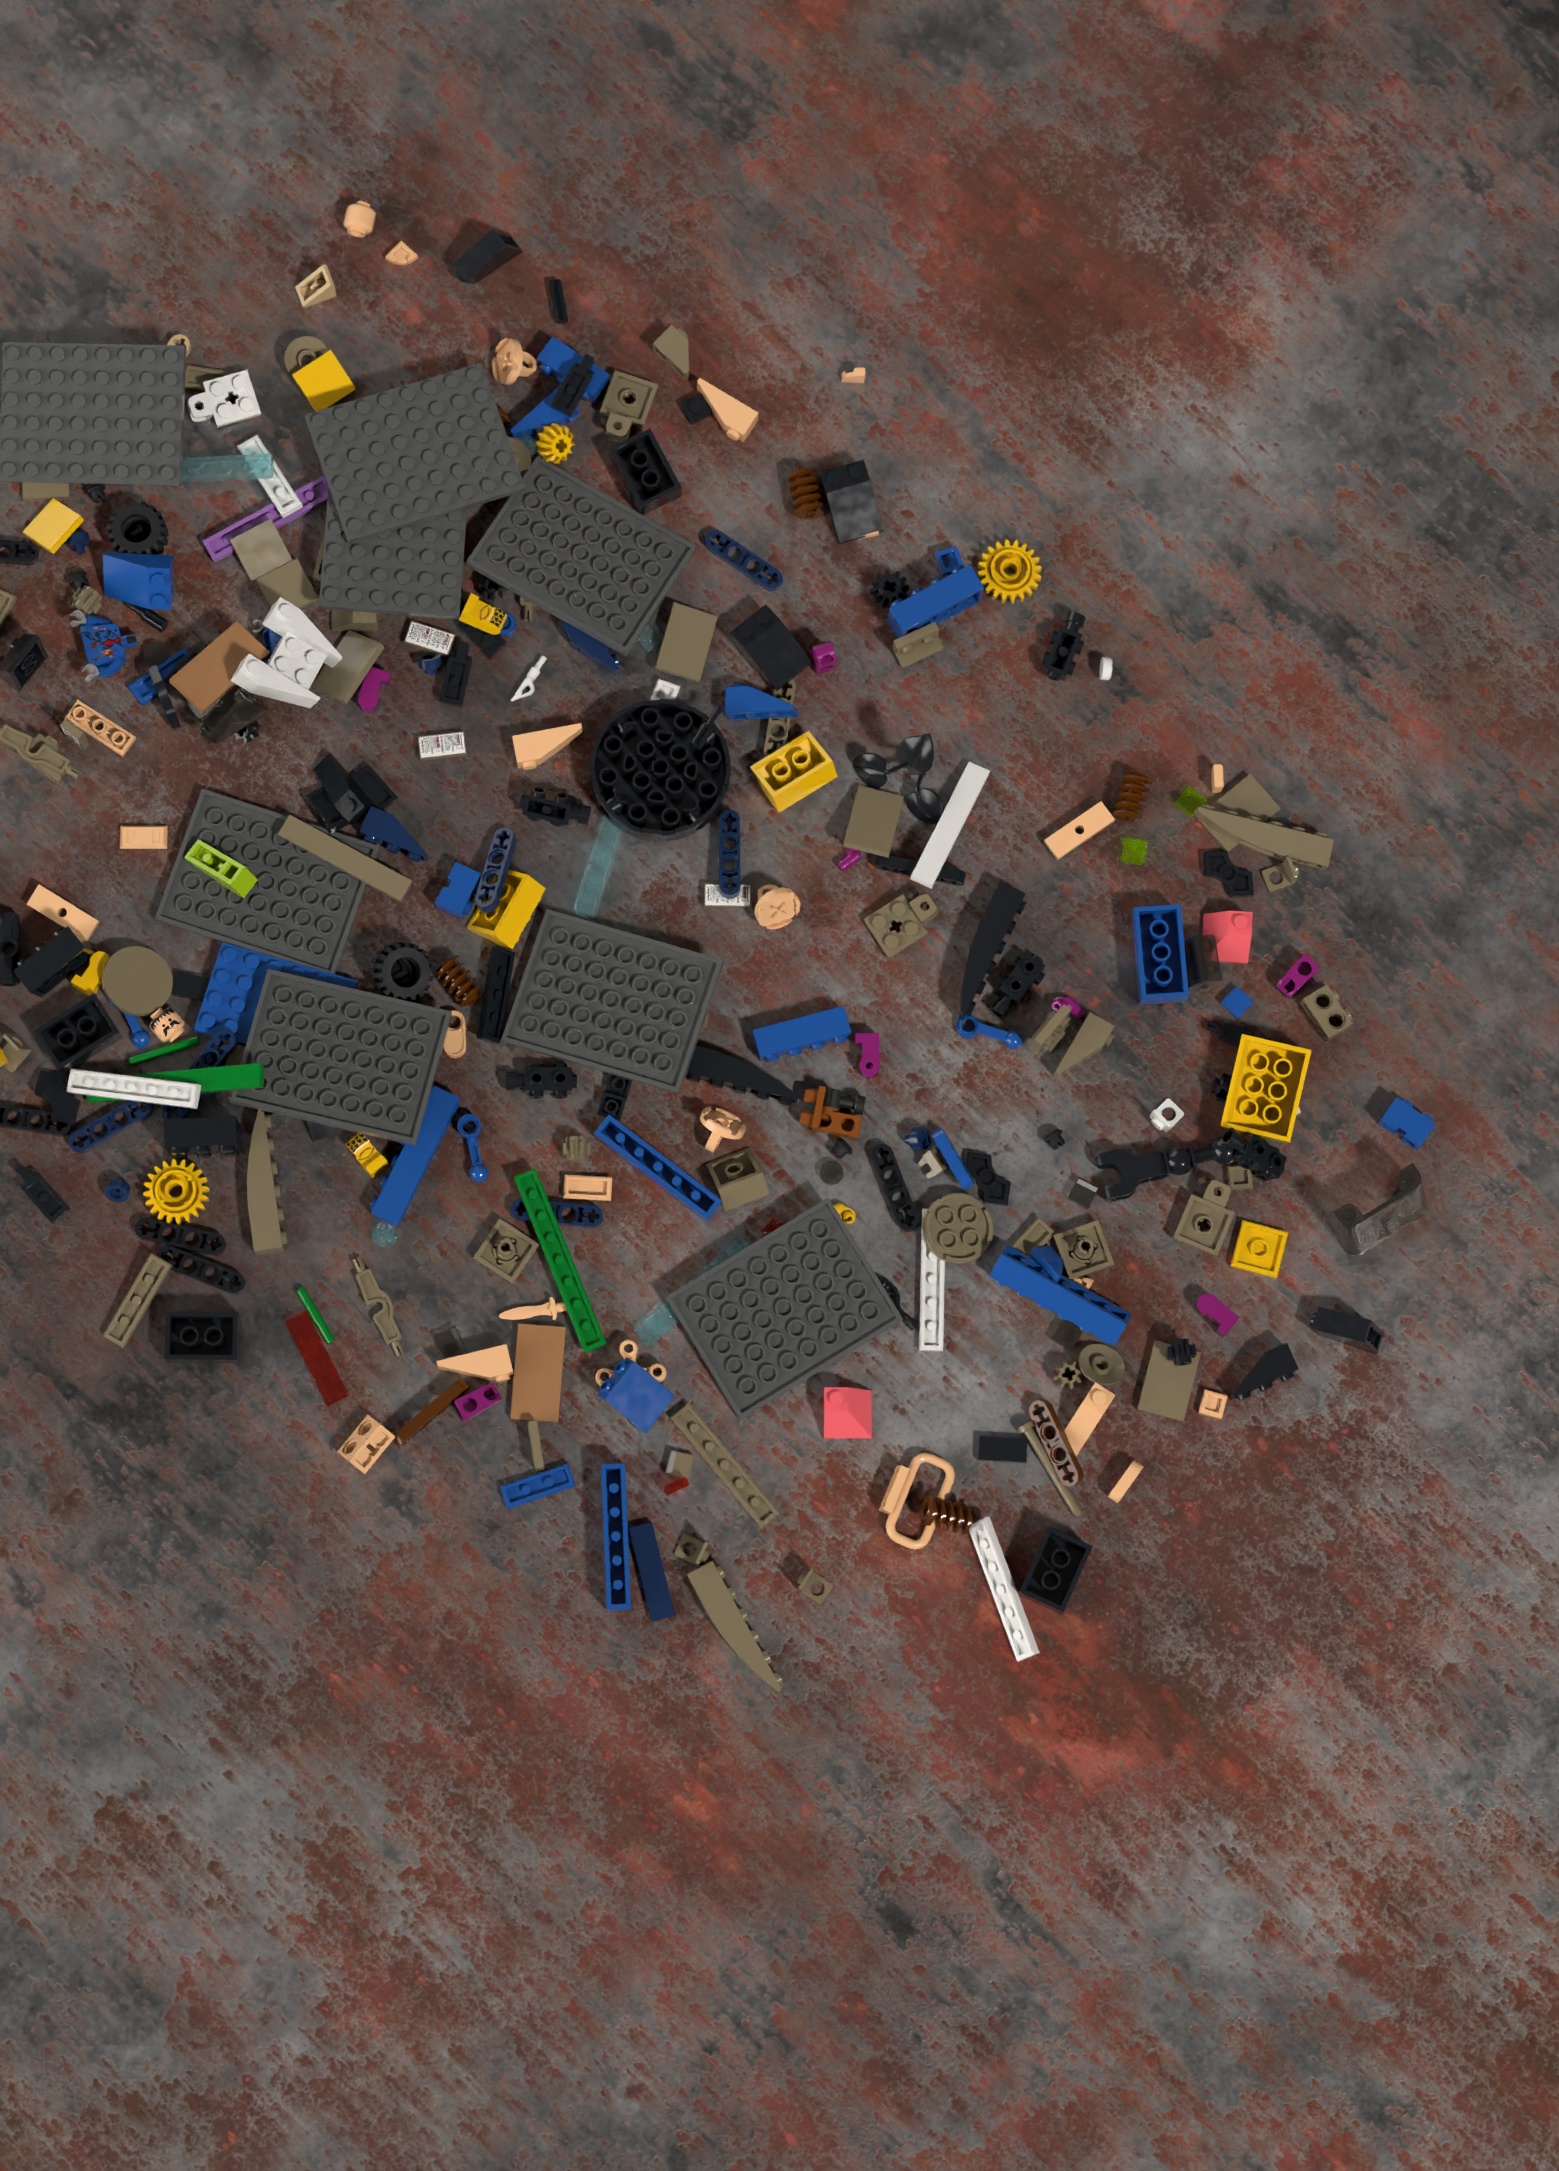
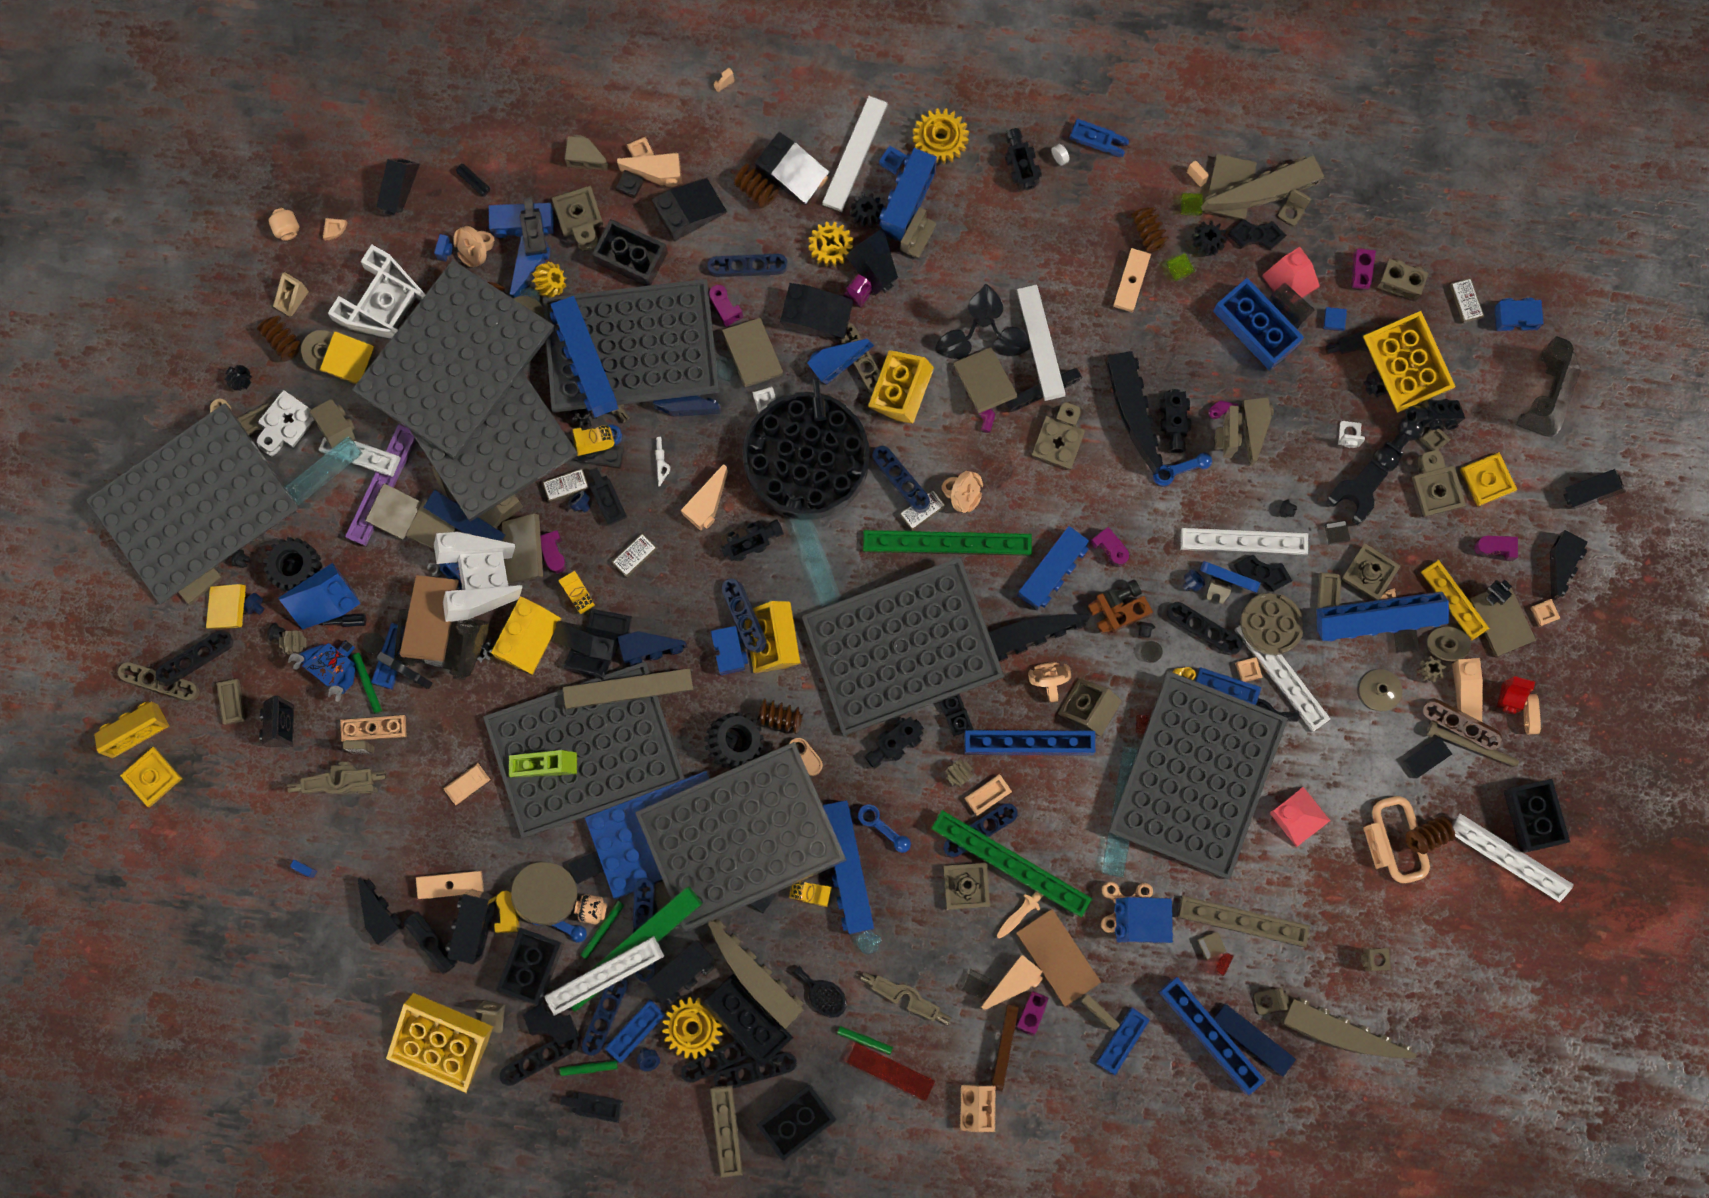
camera: 30 degrees left, 0 degrees up
black plate [476,946,515,1044] -> none
blue tile [1030,1246,1064,1282] -> none
none -> black gear [225,365,252,391]
none -> reddish brown piece [257,315,301,362]
none -> dark tan brick [309,399,355,450]
none -> white wedge [328,245,425,339]
none -> green bar [352,653,382,714]
none -> dark blue tile [423,489,506,541]
none -> blue plate [434,234,453,262]
none -> yellow slope [491,596,561,675]
none -> blue brick [549,296,618,417]
none -> yellow leg [558,571,595,614]
none -> green piece [560,1060,618,1076]
none -> blue tile [605,999,666,1064]
none -> light nougat tile [627,137,654,157]
none -> black slope [652,178,727,242]
none -> black tile [702,974,793,1067]
none -> magenta leg [709,285,744,327]
none -> black piece [793,966,847,1018]
none -> yellow gear [809,221,853,267]
none -> white tile [823,96,888,212]
none -> black slope [846,229,898,296]
none -> green tile [863,530,1032,556]
none -> blue hinge [1069,119,1129,157]
none -> white tile [1180,528,1308,556]
none -> black gear [1191,220,1227,257]
none -> blue tile [1195,667,1262,705]
none -> light nougat tile [1235,657,1263,682]
none -> dark tan dish [1359,669,1402,712]
none -> yellow tile [1421,560,1490,641]
none -> tile [1450,278,1484,323]
none -> red arch [1497,676,1535,714]

